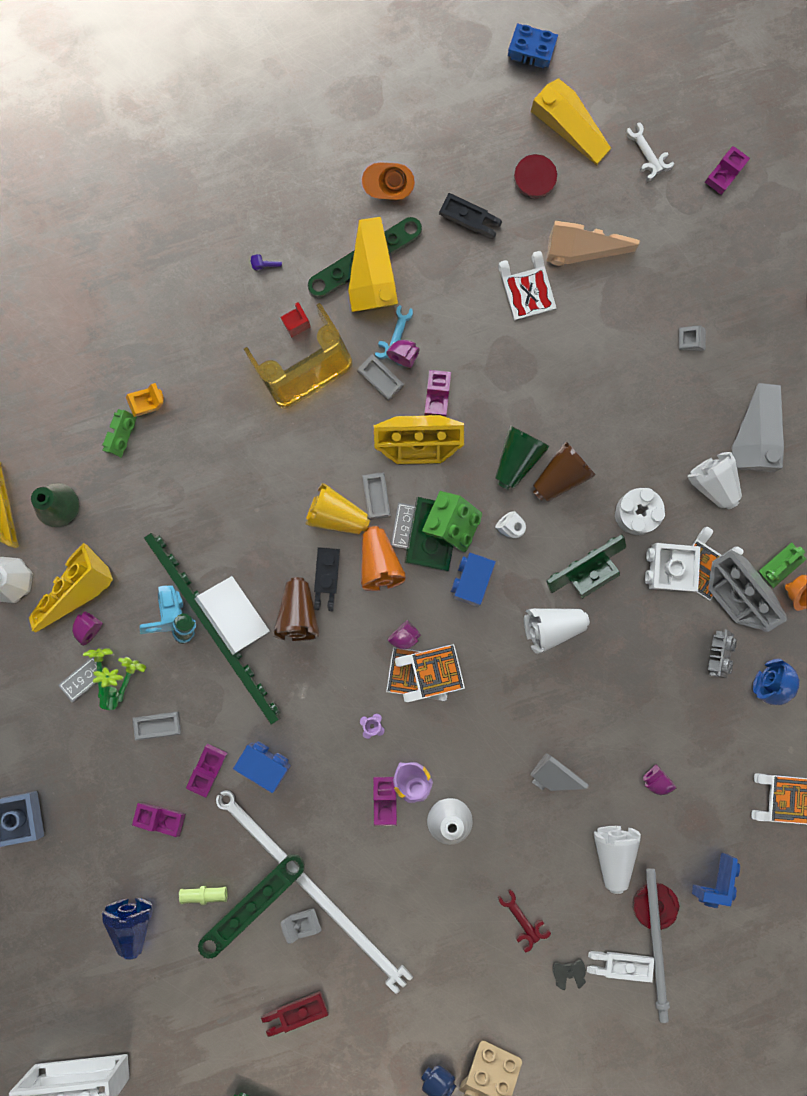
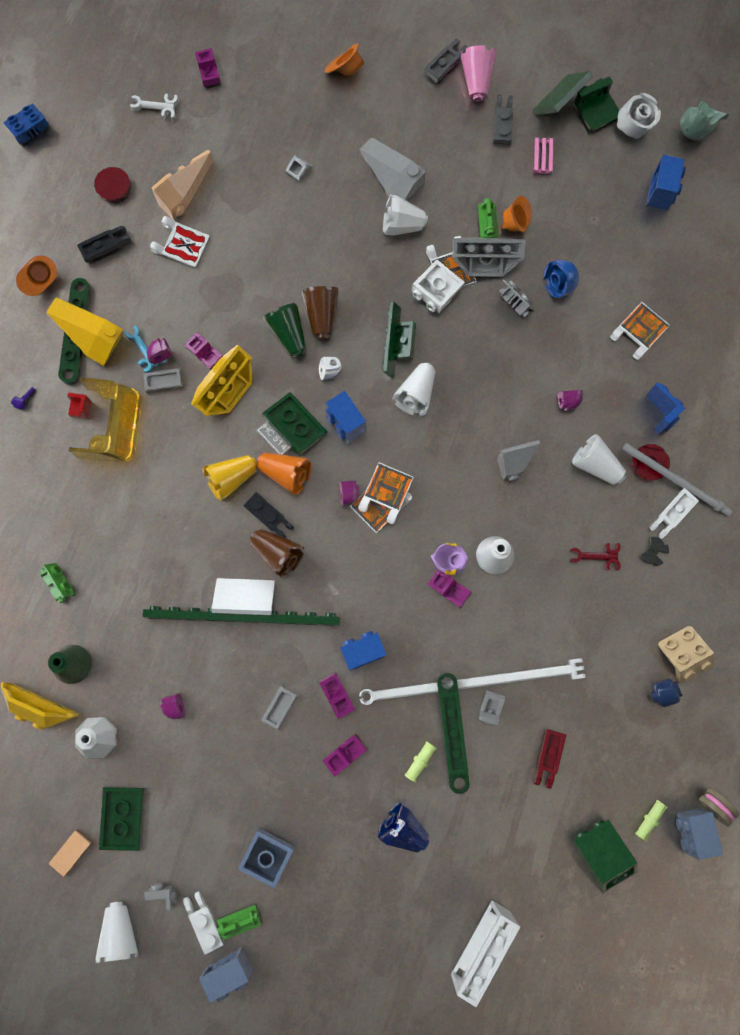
camera: 50 degrees left, 5 degrees down
yellow wedge [29,543,113,633] -> none
light grey tile [58,657,104,702] -> none
plant [83,648,147,710] -> none
light orange bracket [126,383,164,417] -> none
medium azure piece [139,585,196,644] -> none
lavender plate [360,714,385,739] -> none
light grey tile [362,472,391,520] -> none
bright green bracket [422,491,482,552] -> none
yellow wedge [531,78,611,165] -> none
white brick [615,488,665,535] -> none

